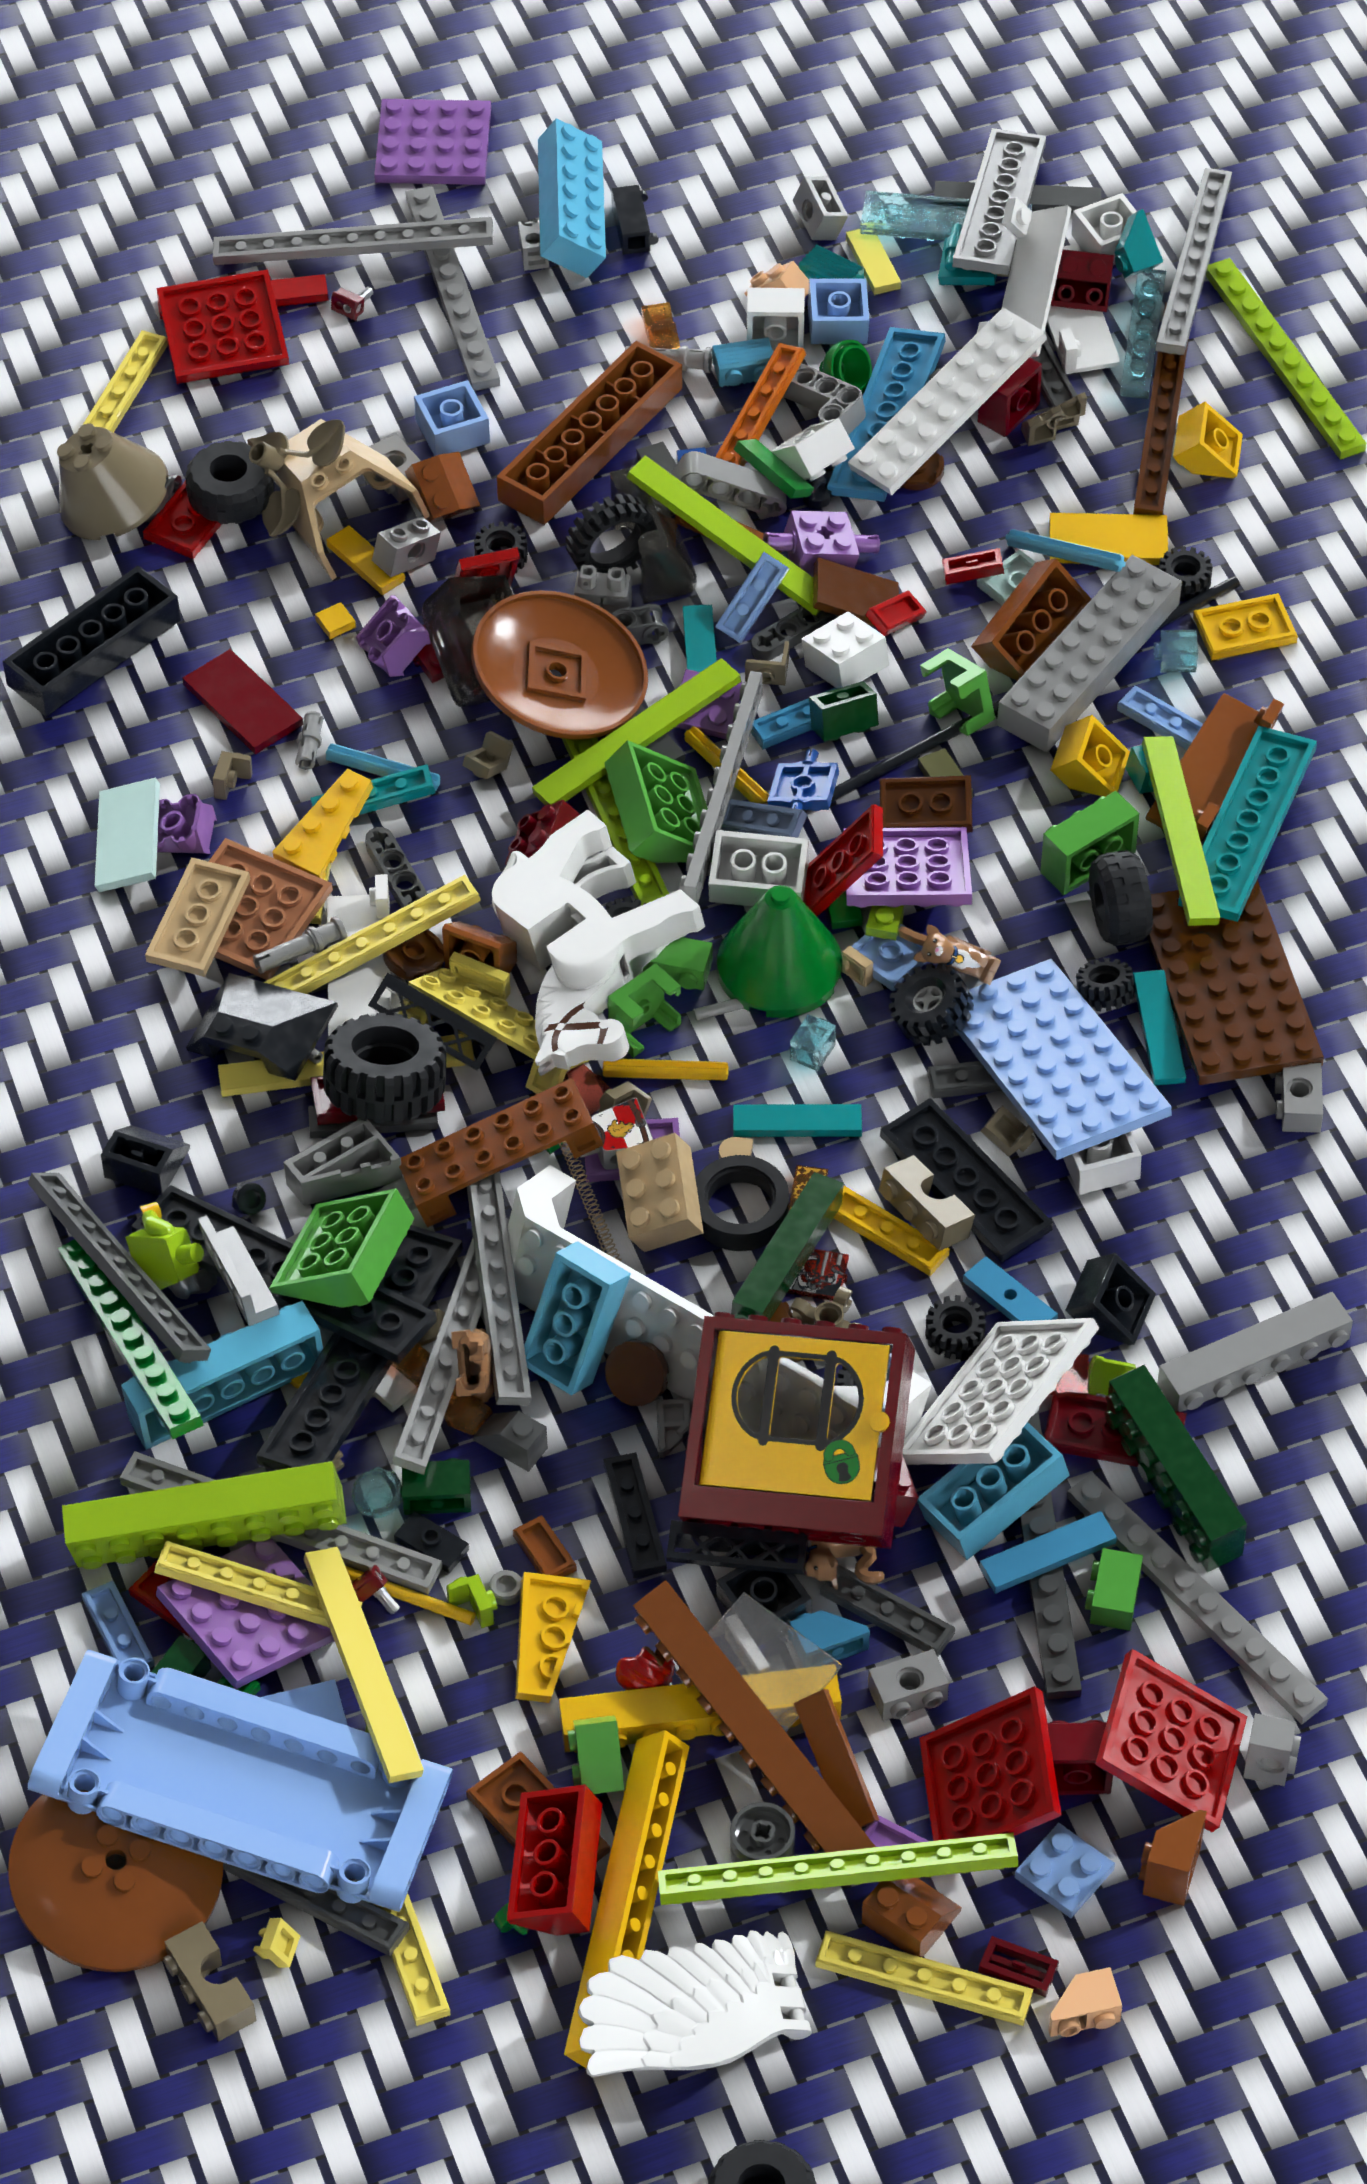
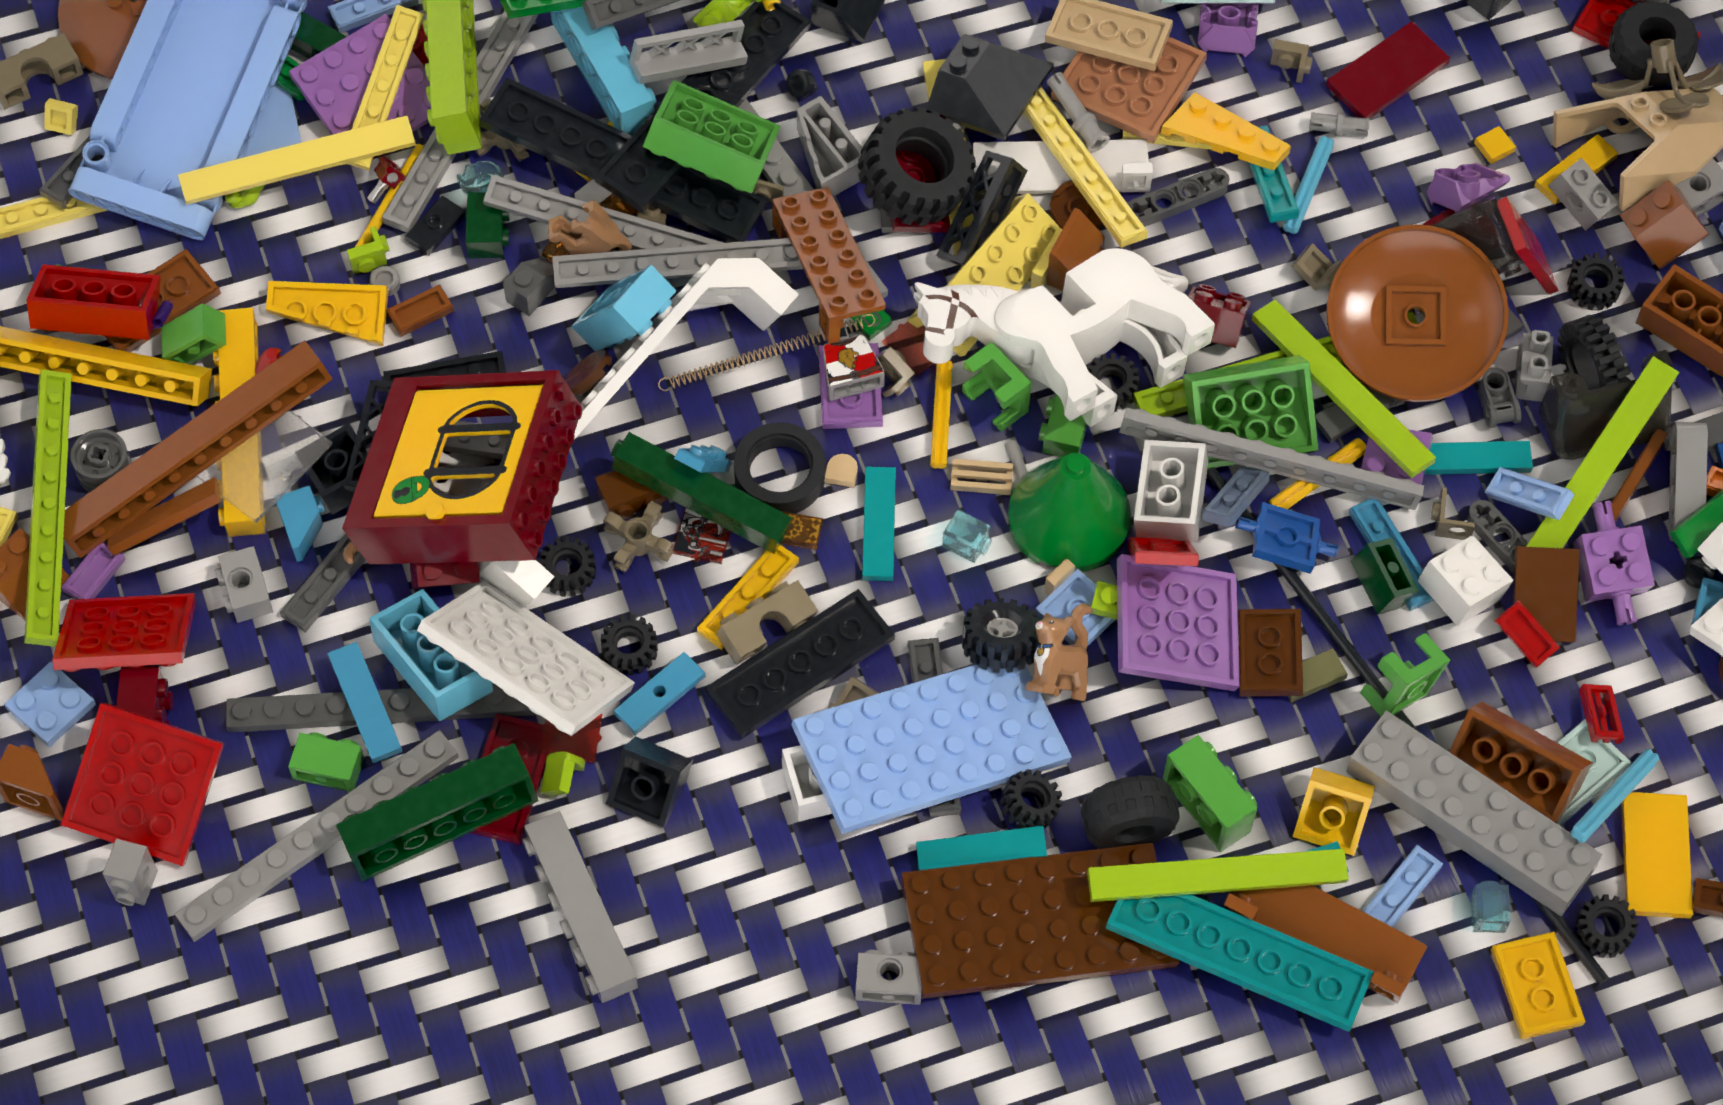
camera: 90 degrees right, 10 degrees up
tan brick [616,1132,704,1252] -> none
none -> dark azure tile [674,445,733,473]
none -> tan tile [950,459,1013,495]

